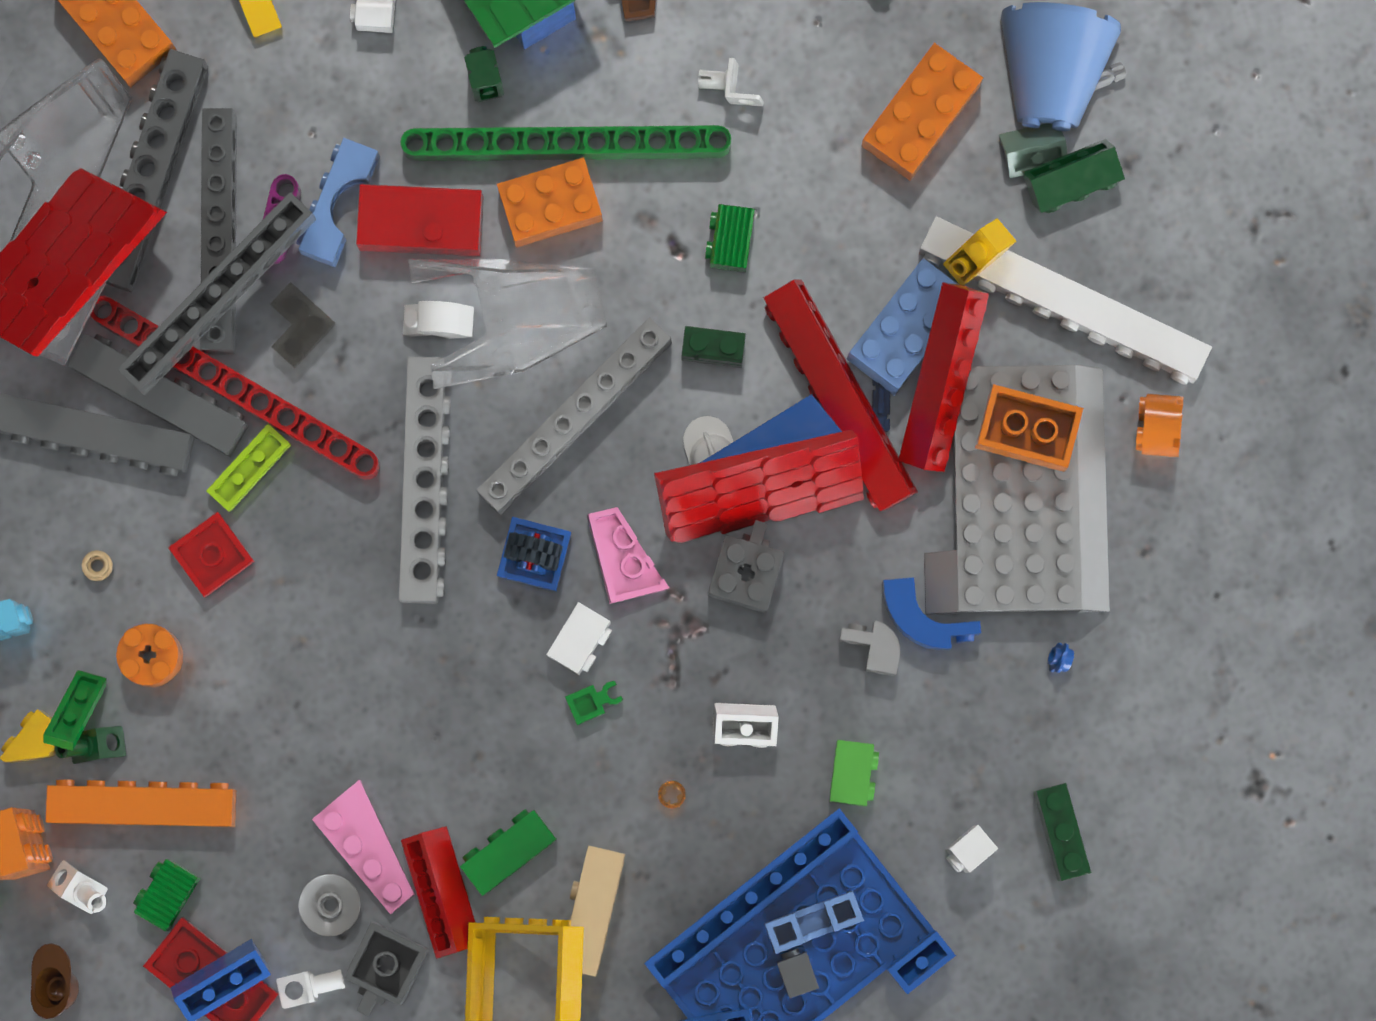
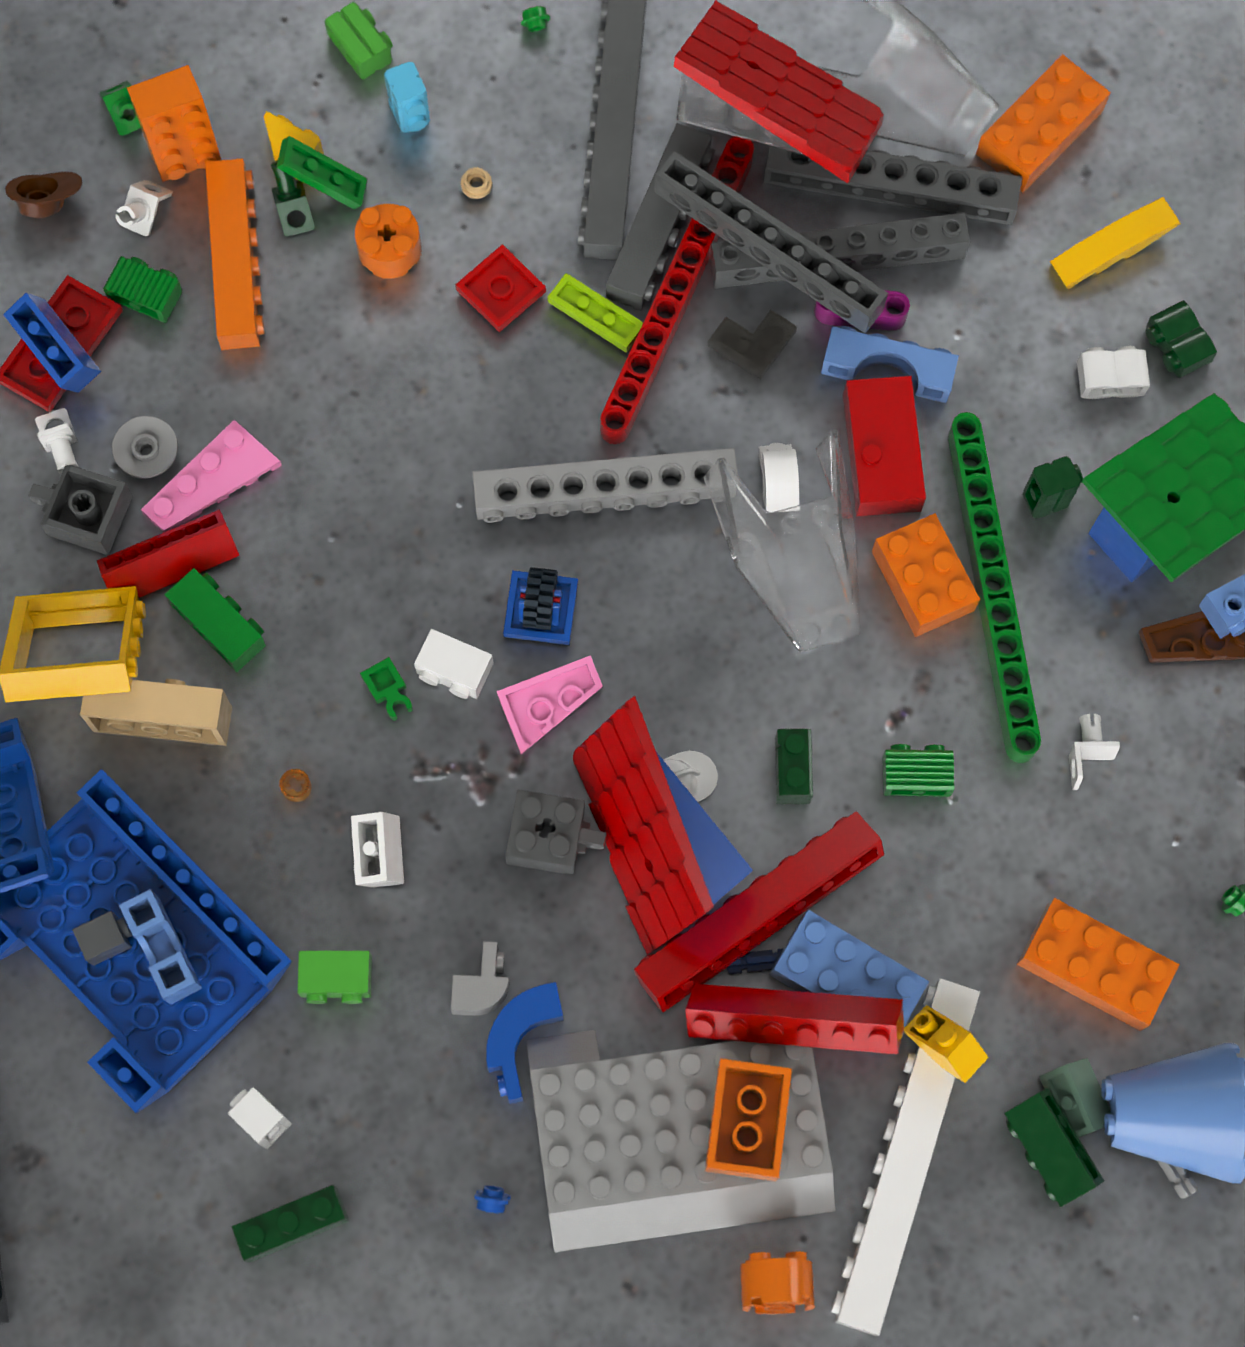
camera: 80 degrees right, 10 degrees down
light grey brick [477,317,672,515] -> none

